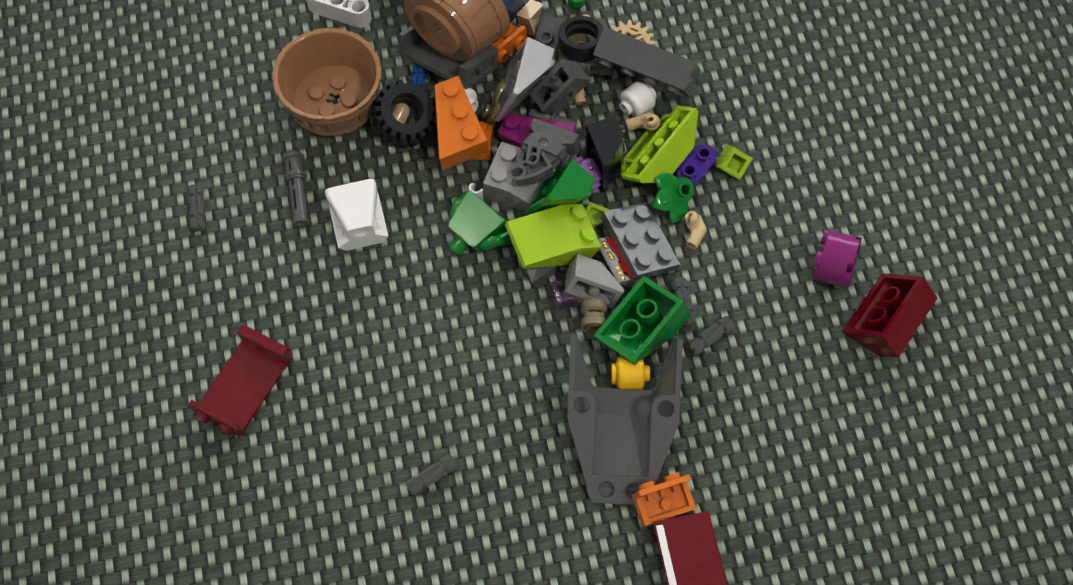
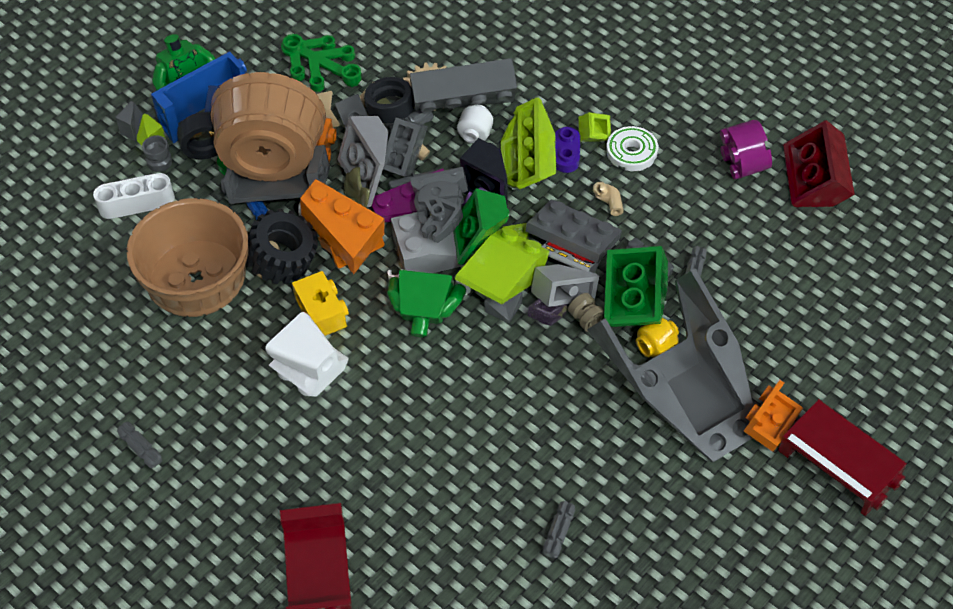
camera: 35 degrees left, 10 degrees down
dark grey pin [282,151,310,228] -> none
tan arm [626,112,660,131] -> none
green plate [652,173,694,223] -> none
none -> yellow brick [292,271,349,336]
none -> white tile [606,126,658,171]

